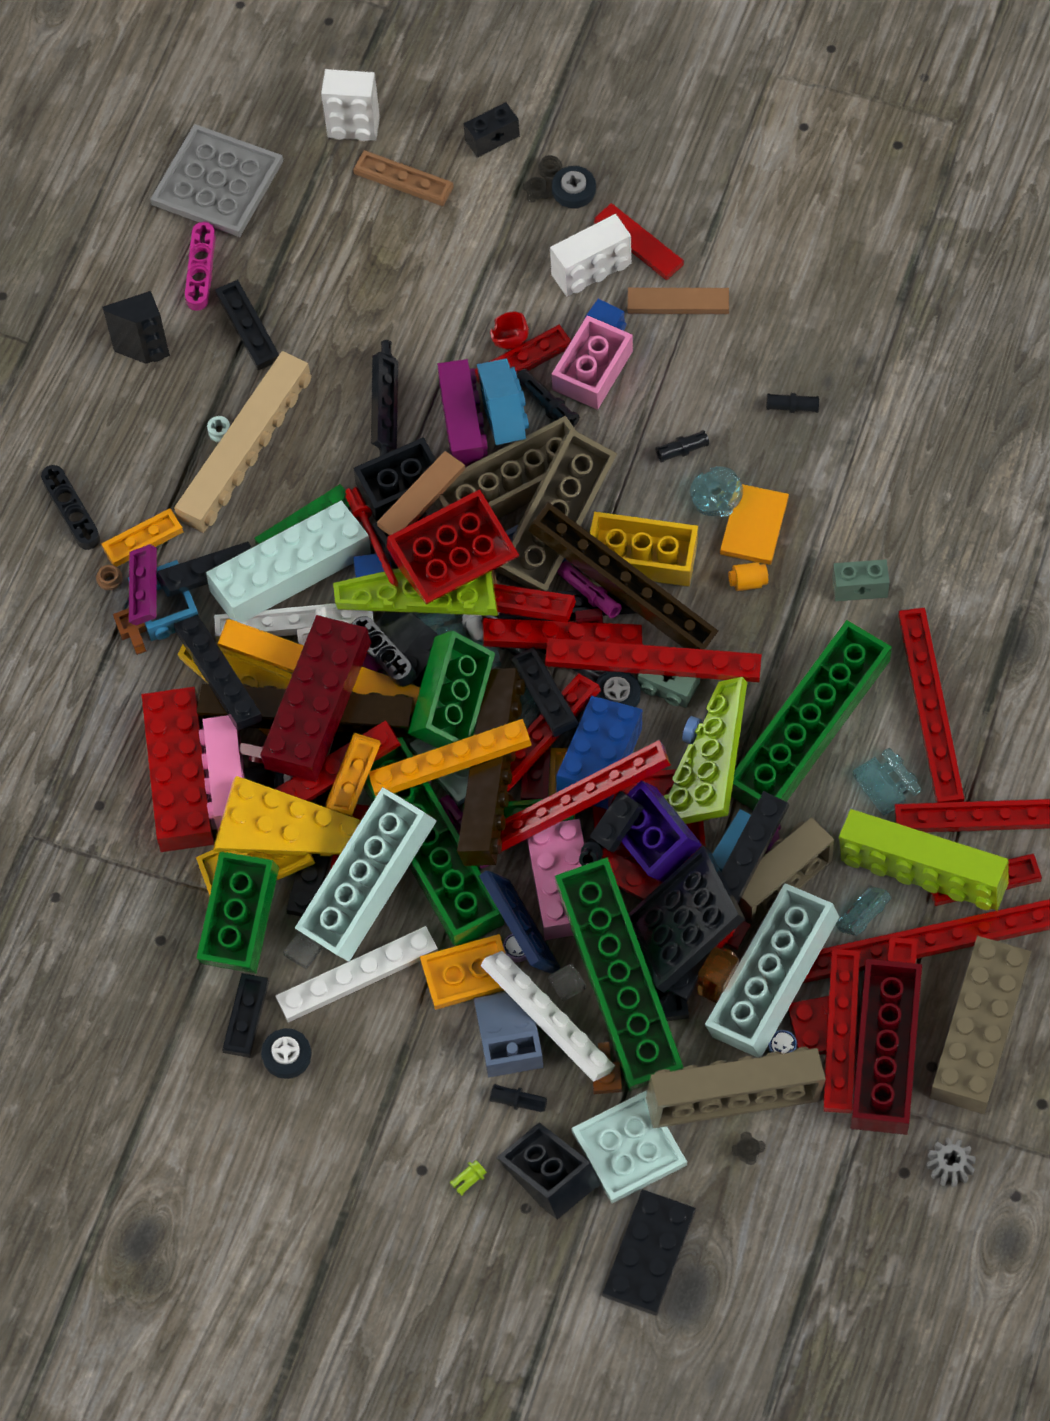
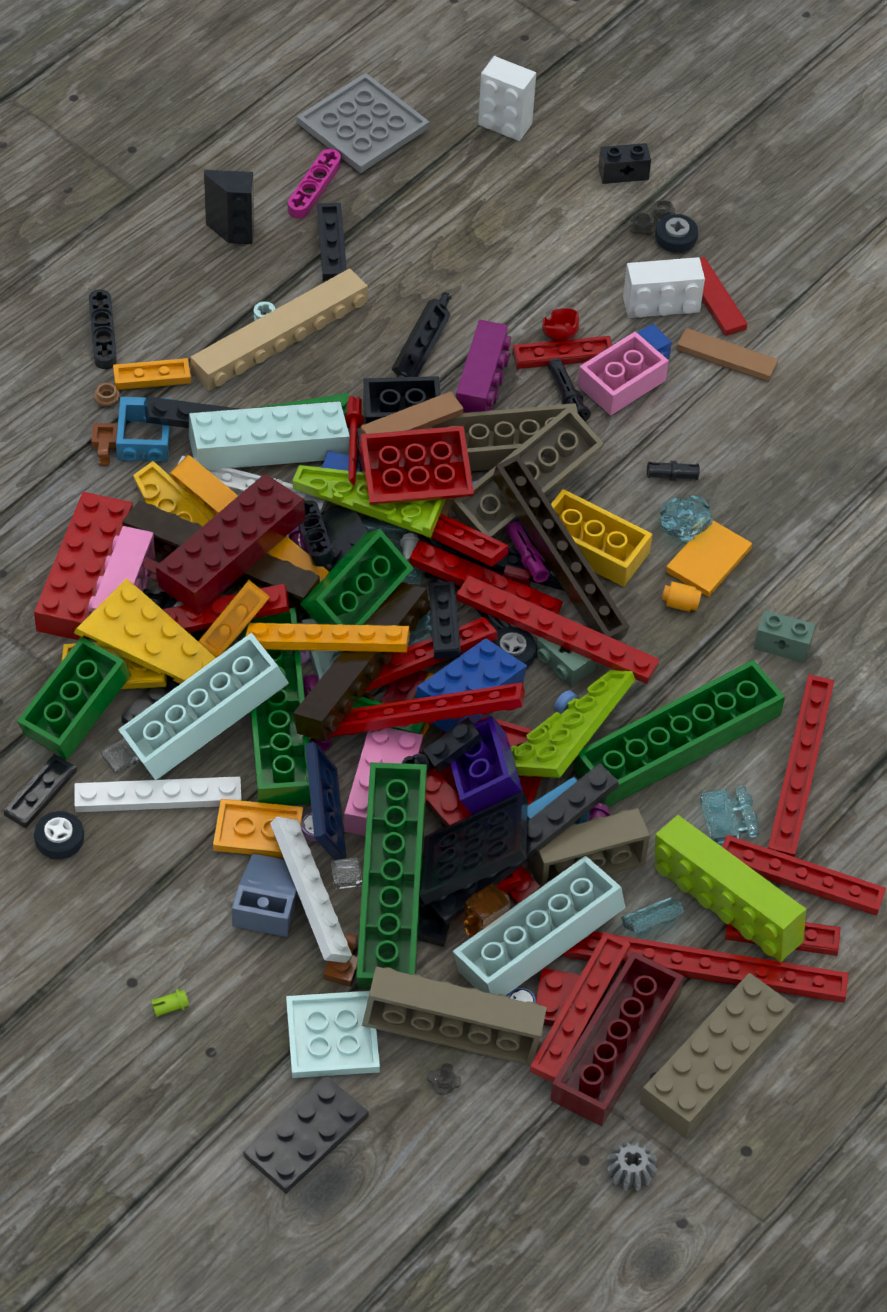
camera: 15 degrees right, 10 degrees down
magenta plate [129,544,157,626] -> none
black plate [174,615,263,731] -> none
medium nougat tile [353,150,454,206] -> none
dark azure brick [477,358,529,445] -> none
black axle [490,1084,547,1112] -> none
black slope [497,1122,600,1220] -> none
black pin [766,393,819,413] -> none
red plate [887,937,918,964] -> none

